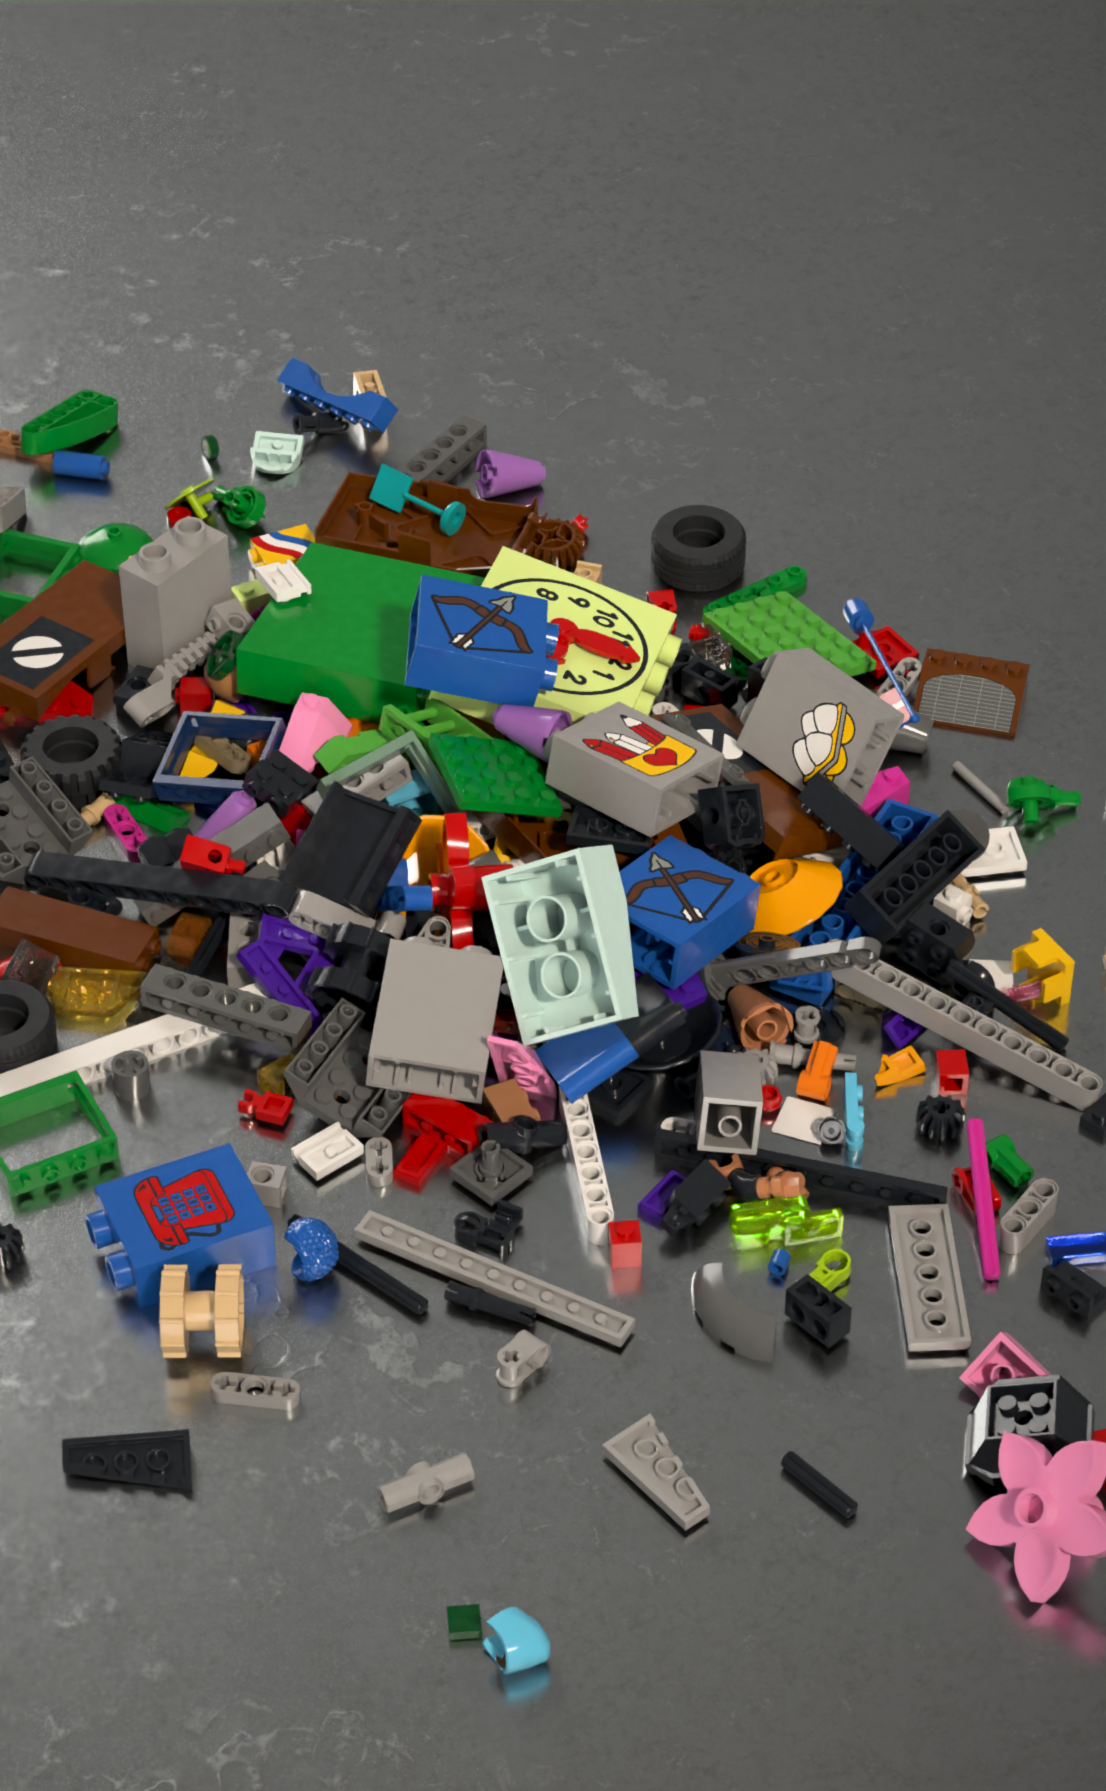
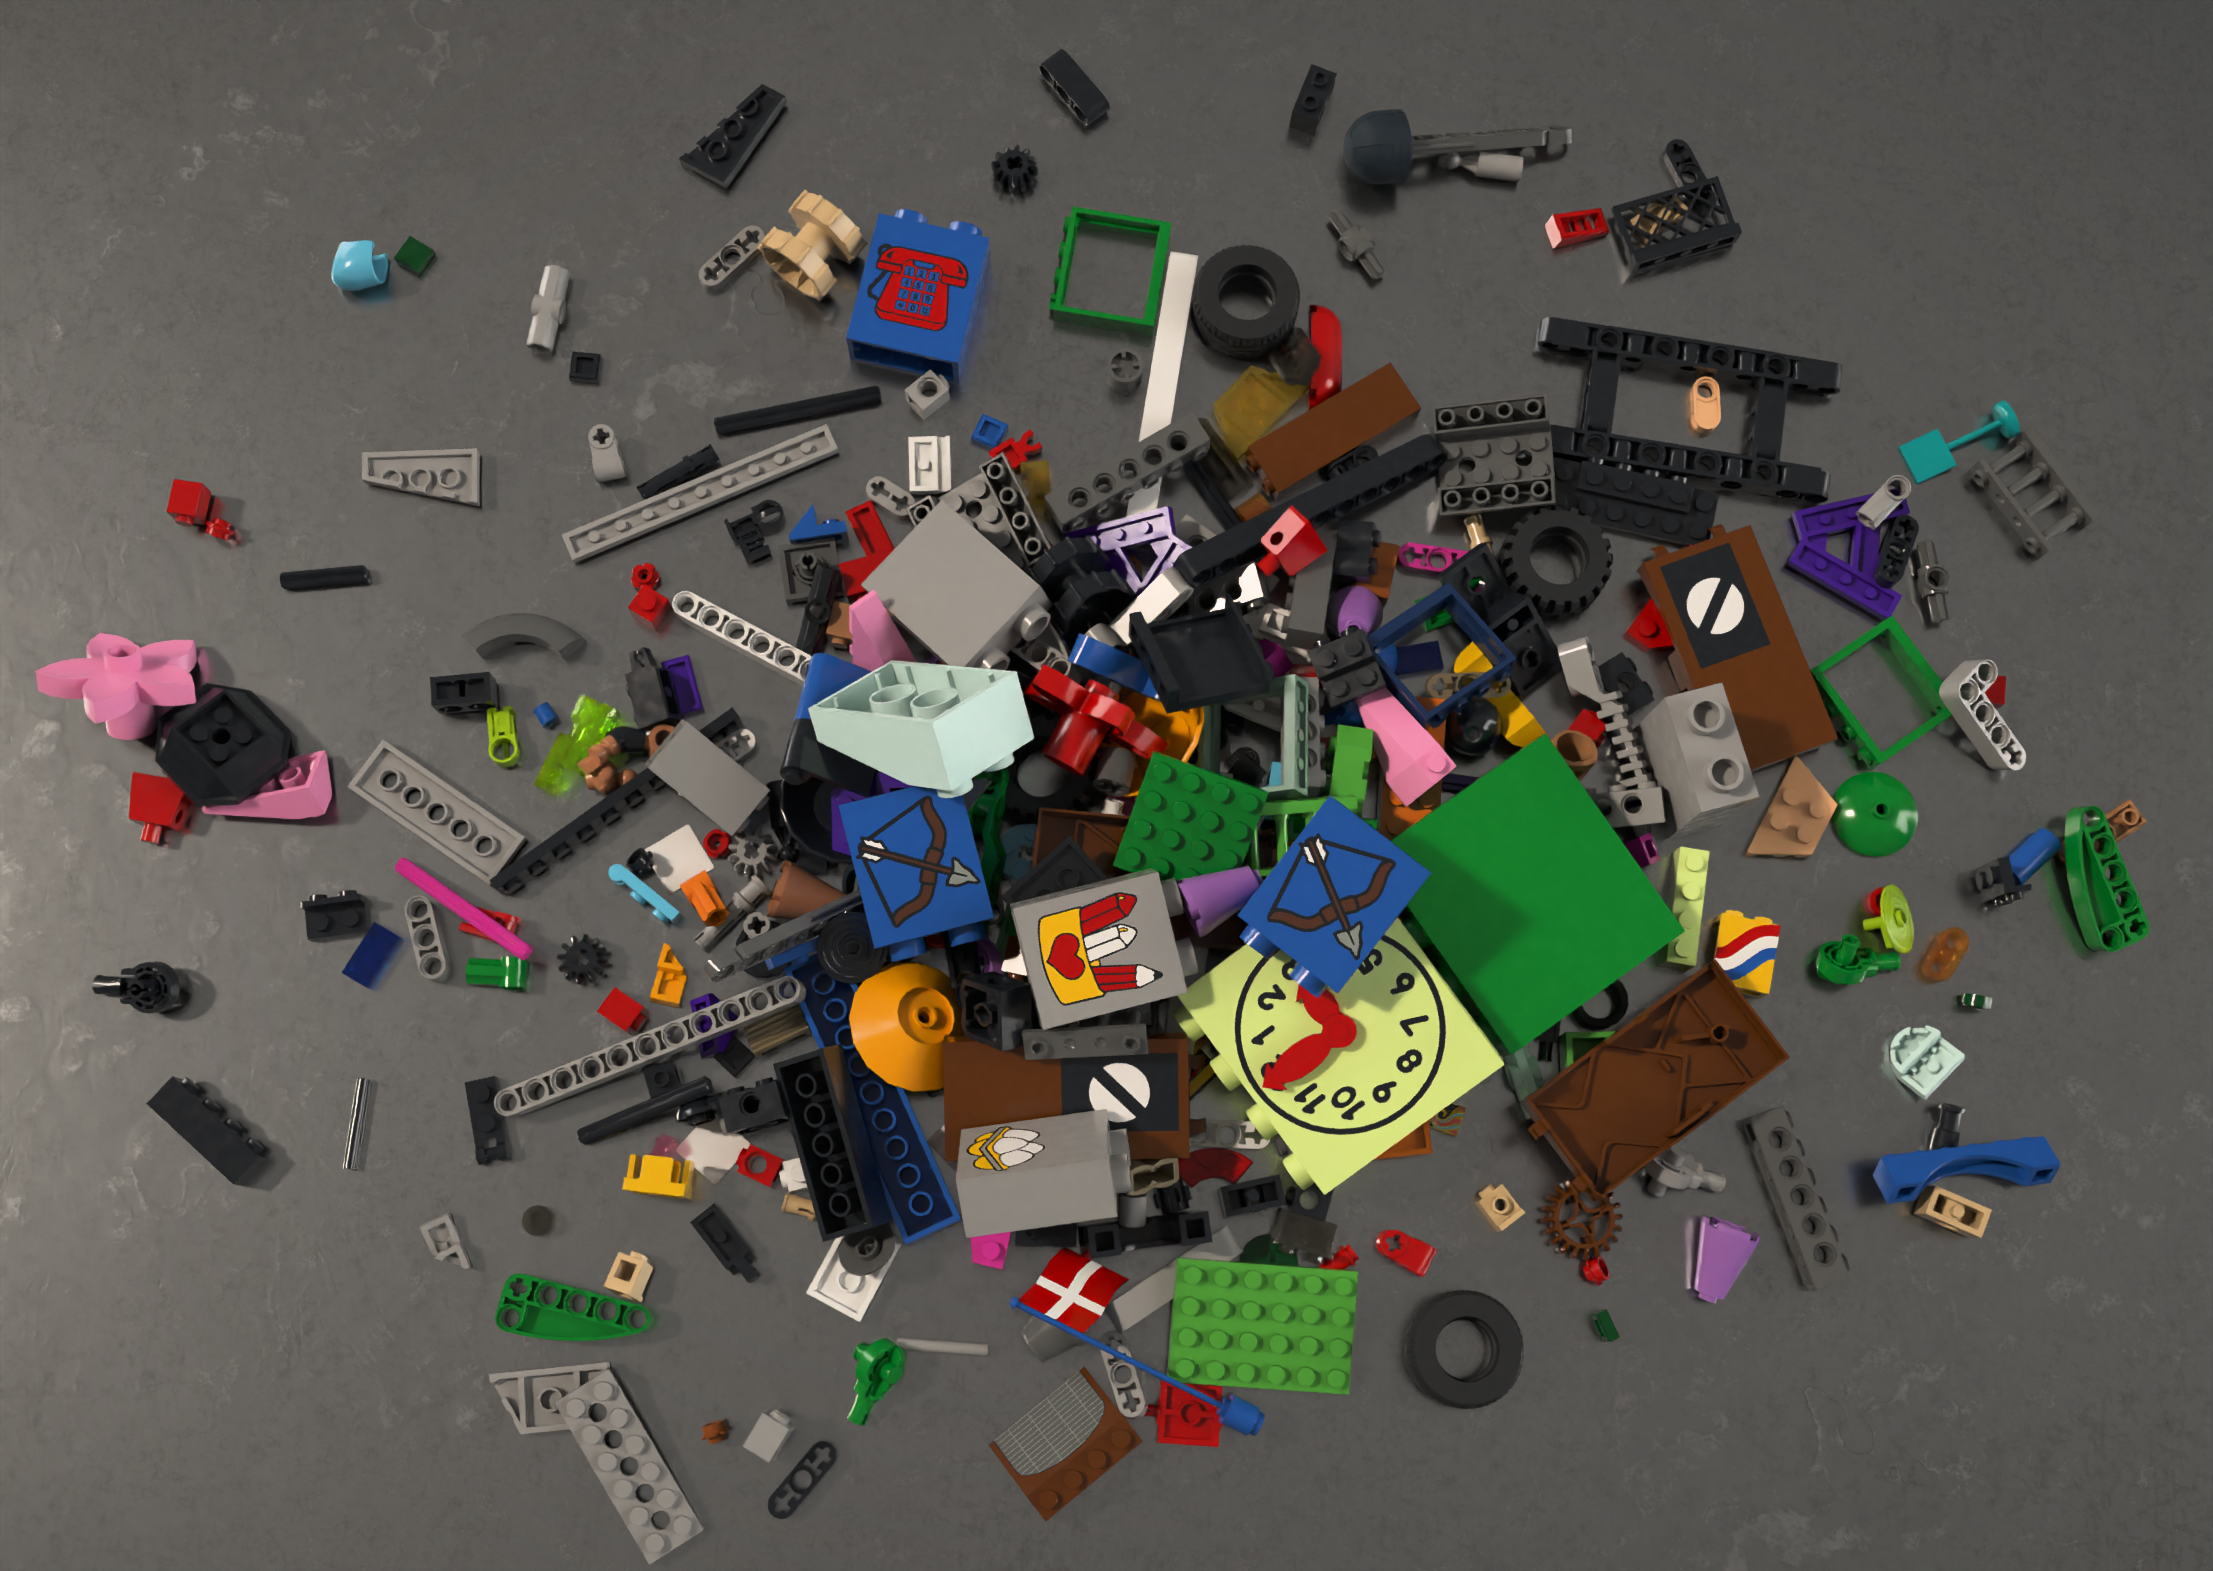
camera: 120 degrees right, 35 degrees up
dark green tile [206,630,244,680] -> none
white plate [255,559,311,602] -> none
blue hair [284,1217,339,1282] -> none
teal piece [369,464,466,536] -> none
green piece [703,565,807,613] -> none
black brick [797,772,905,870] -> none
none -> red brick [166,479,211,527]
none -> red plate [205,517,235,541]
none -> black tile [569,351,602,384]
none -> red plate [631,563,659,589]
none -> black hinge [690,1203,759,1283]
none -> red brick [736,1144,785,1189]
none -> blue slope [789,504,849,544]
none -> blue tile [971,414,1008,450]
none -> dark green tile [1591,1309,1620,1342]
none -> clear orange plate [1922,927,1969,982]
none -> black bracket [1975,857,2032,906]

